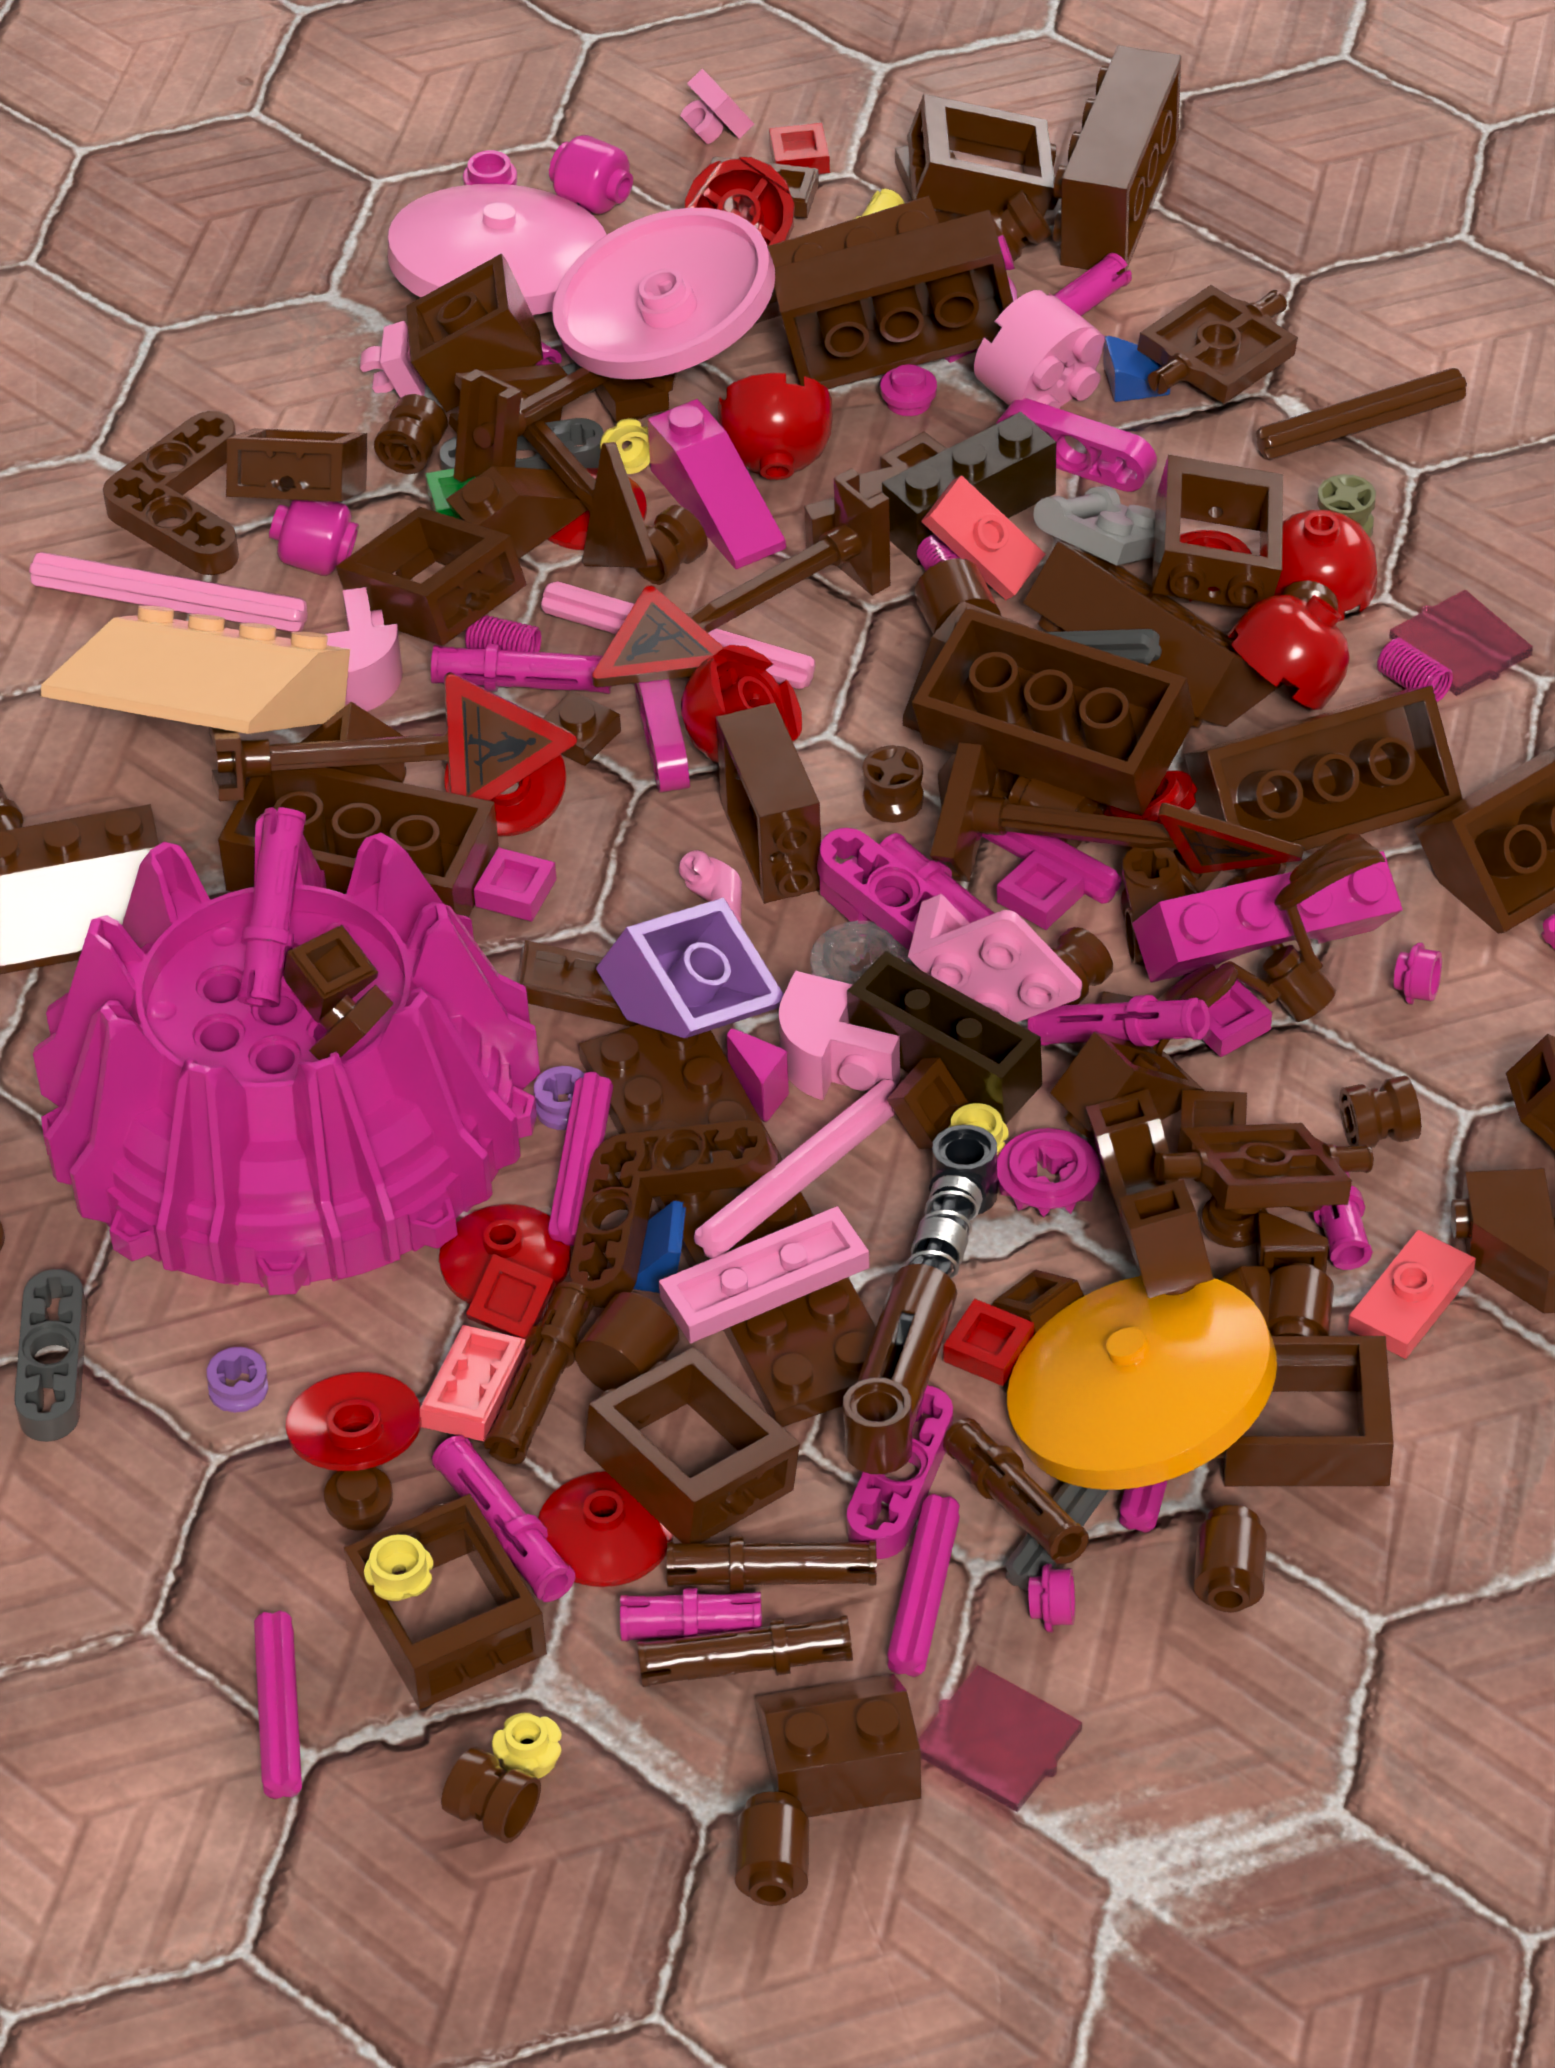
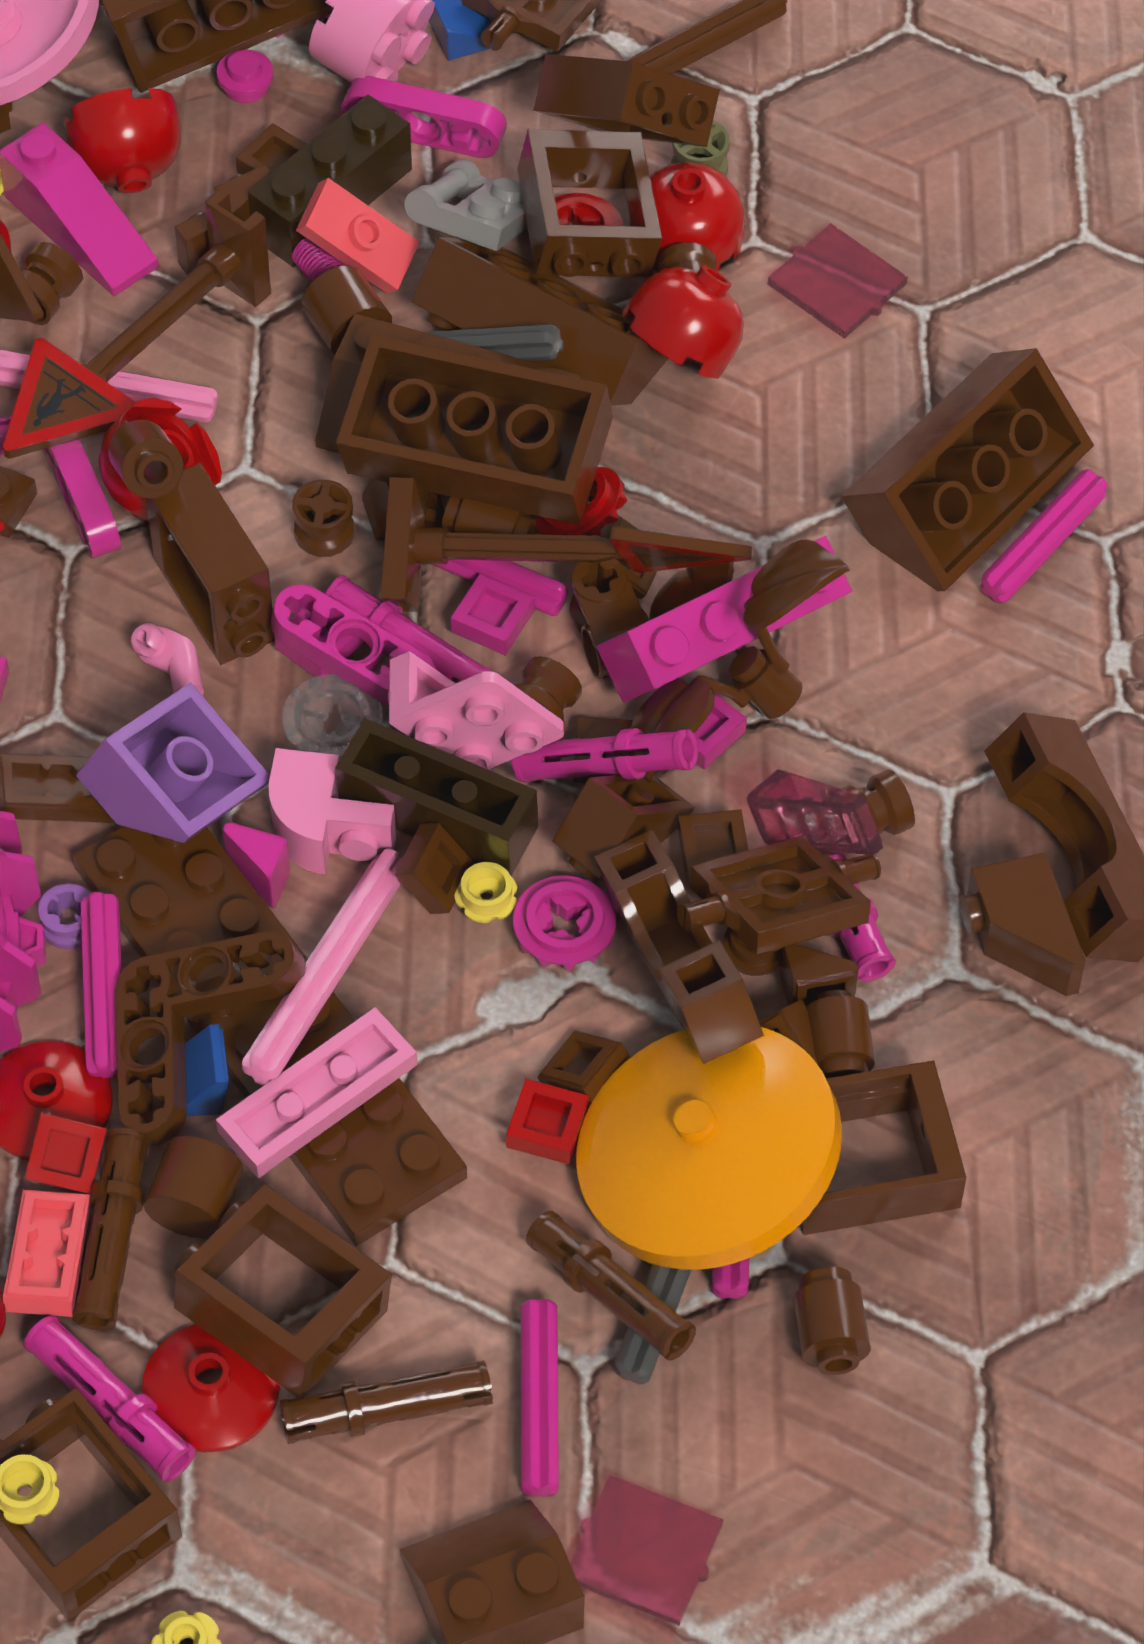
camera: 15 degrees left, 10 degrees up
dark pink pin [620,1588,762,1641] -> none
reddish brown pin [637,1615,853,1687] -> none
reddish brown piece [843,1125,998,1475] -> none
dark pink beam [847,1385,953,1559] -> none
dark pink plate [1028,1563,1075,1633] -> none
reddish brown slope [1184,685,1463,871] -> none
coral plate [1348,1230,1476,1359] -> none
dark pink piece [1377,638,1453,702] -> none
dark pink plate [1394,942,1442,1005] -> none
none -> reddish brown brick [108,420,184,498]
none -> reddish brown window [533,54,720,147]
none -> clear pink slope [747,769,884,855]

